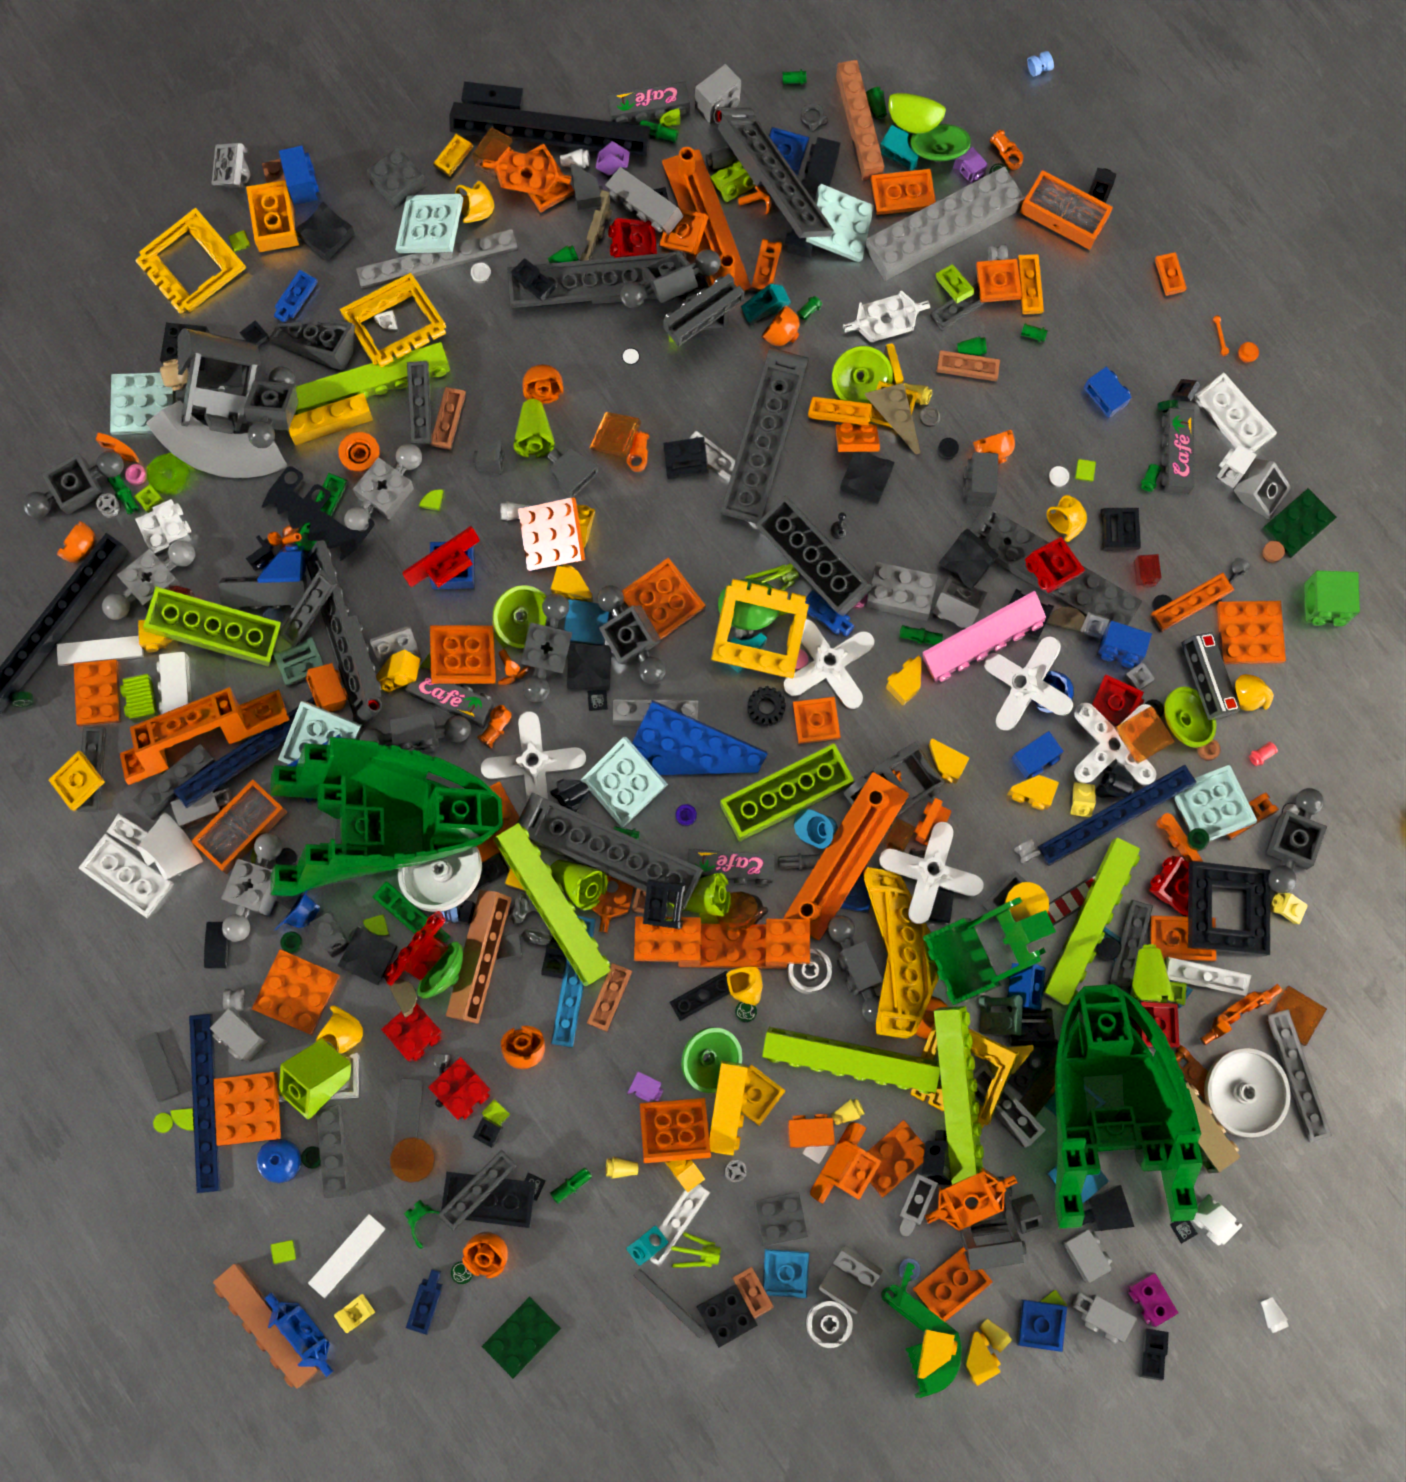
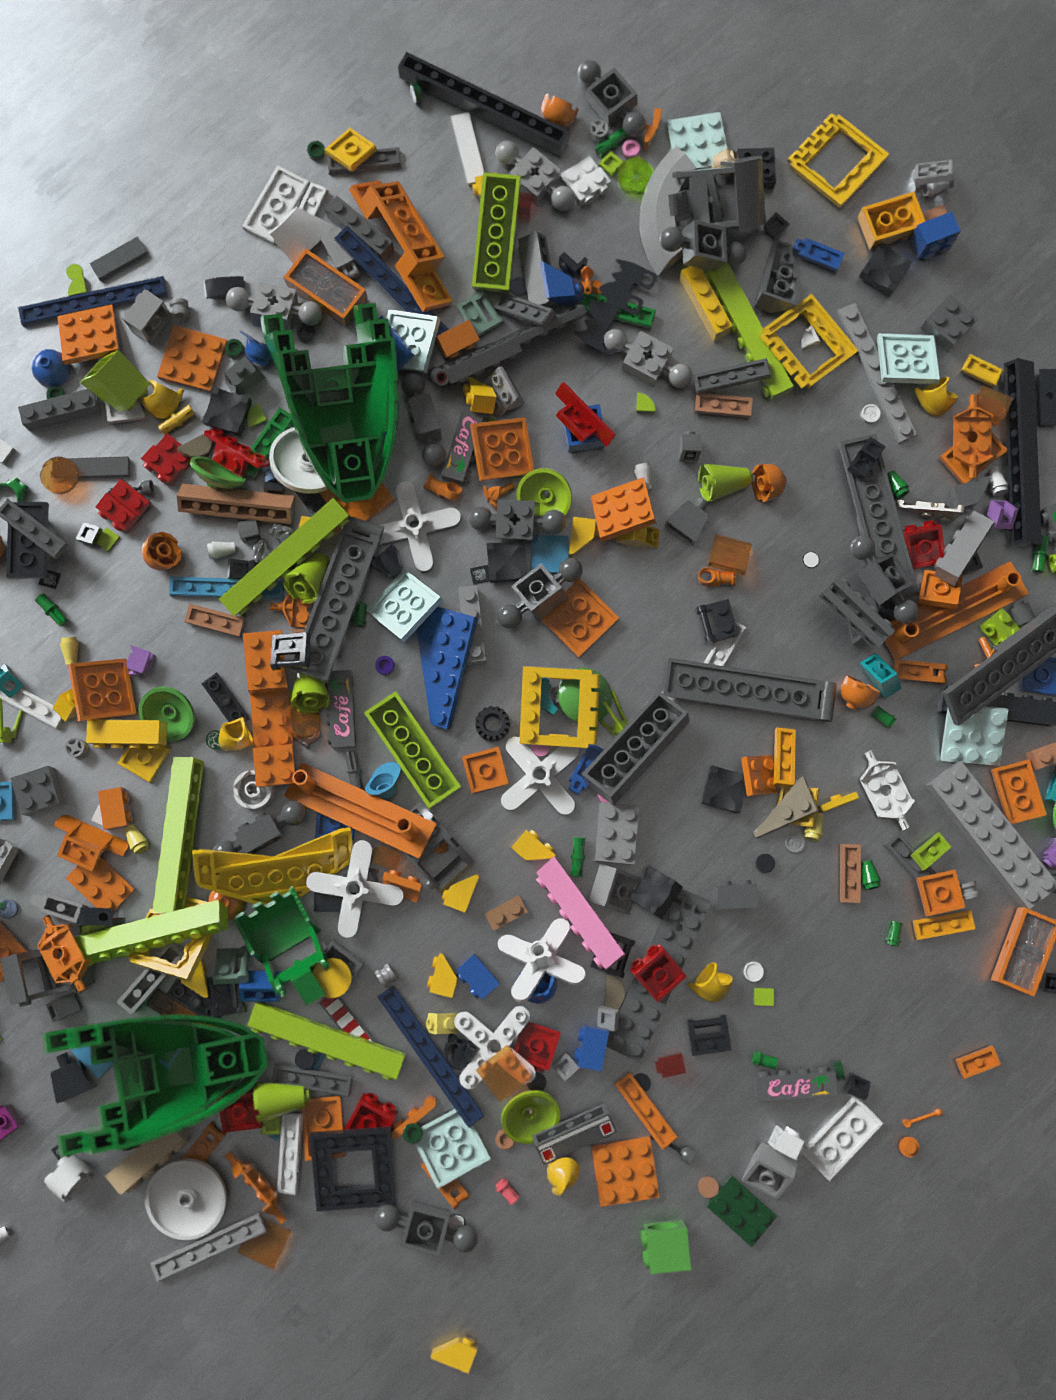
camera: 85 degrees right, 5 degrees up
orange plate [74,659,121,726] -> none
lime brick [120,673,158,723] -> none
white brick [156,652,192,714] -> none
lime piece [228,230,251,252] -> none
orange piece [338,432,380,472] -> none
dark grey hinge [831,512,847,539] -> none
lime dish [832,346,893,404] -> none
orange cylinder [973,429,1015,464] -> none
light grey brick [1062,1229,1112,1283] -> none
blue brick [1084,366,1132,418] -> none
light yellow bracket [1270,892,1308,924] -> none
none -> yellow pin [158,404,195,435]
none -> white cone [207,541,236,560]
none -> dark green tile [307,141,326,161]
none -> medium nougat plate [485,895,528,931]

